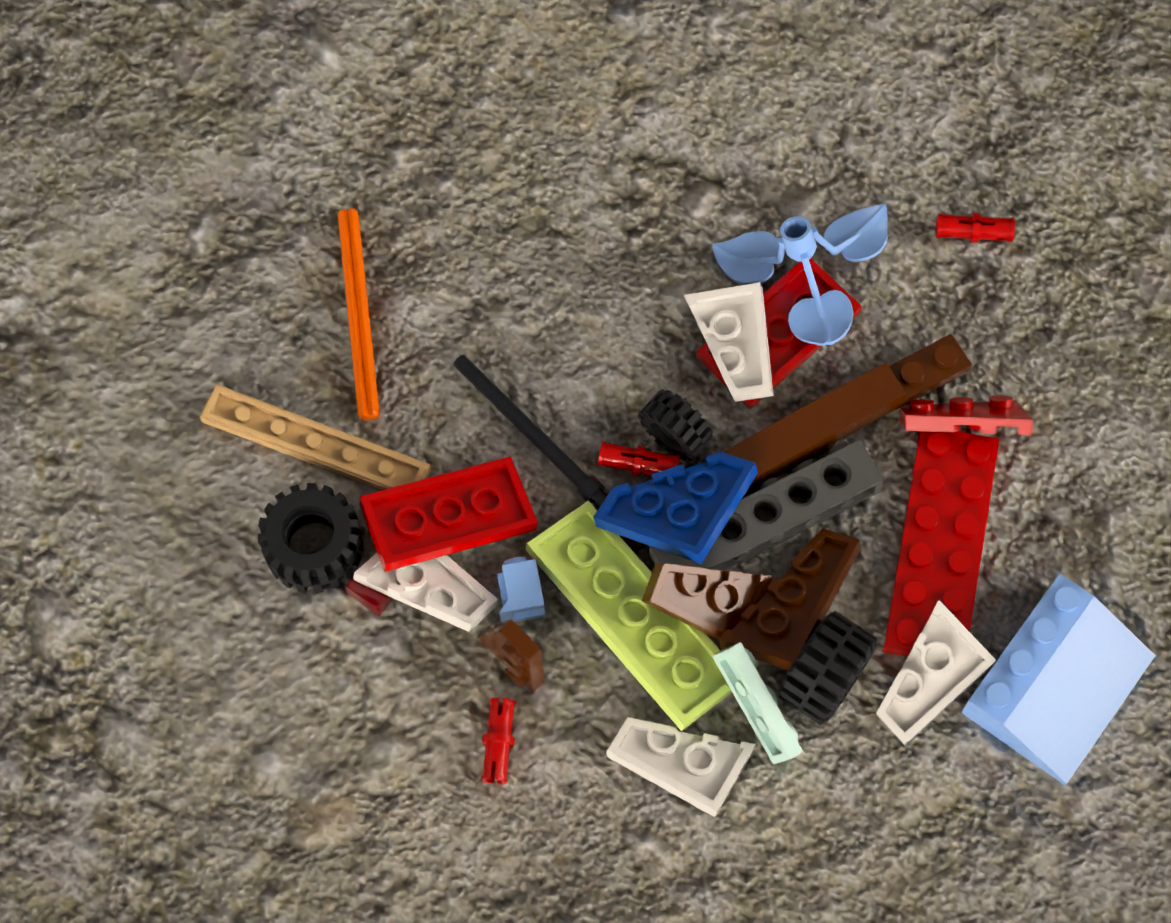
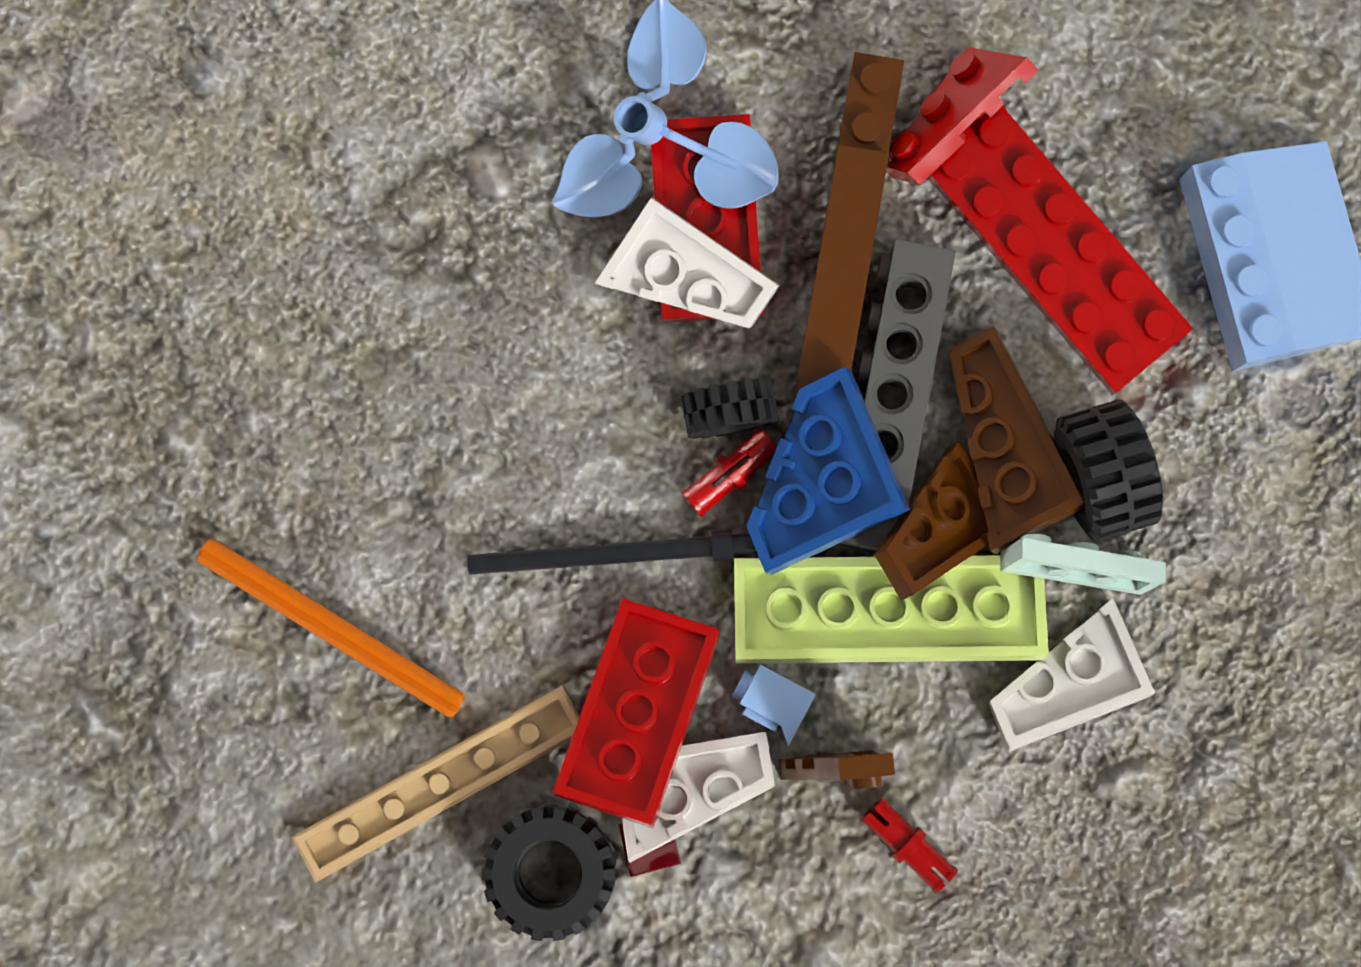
camera: 45 degrees left, 15 degrees up
white wing [876,600,996,745] -> none

